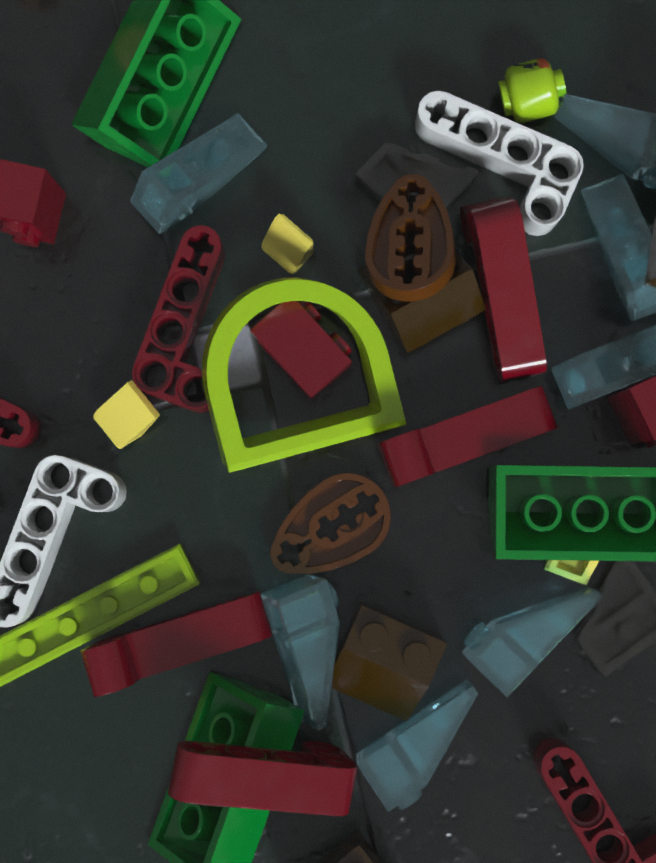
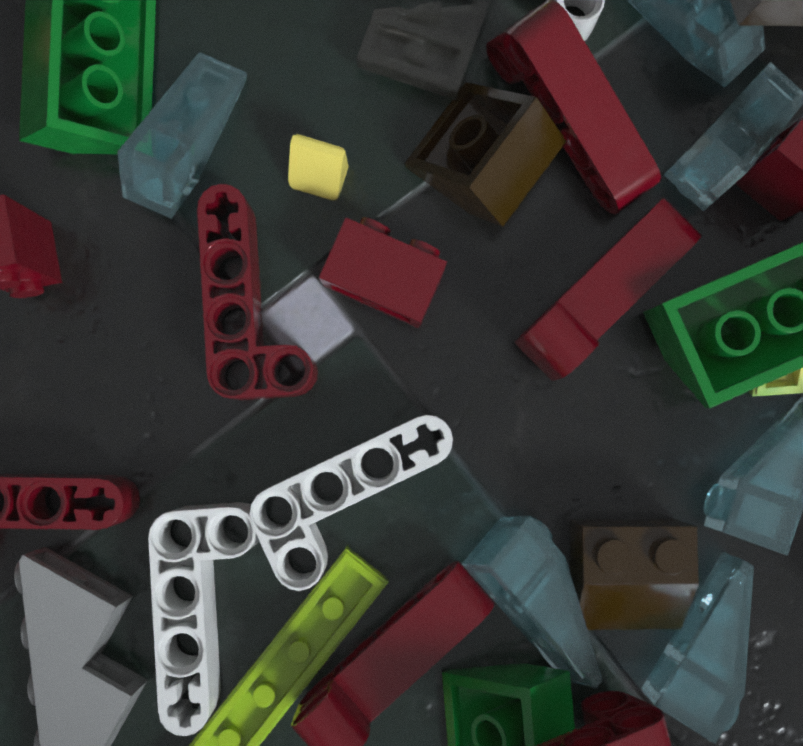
camera: 25 degrees left, 0 degrees up
light yellow slope [93,380,160,449] -> none
lime window [202,277,406,473] -> none
reddish brown piece [270,473,391,574] -> none
reddish brown piece [365,174,456,302] -> none
none -> white beam [249,415,453,591]

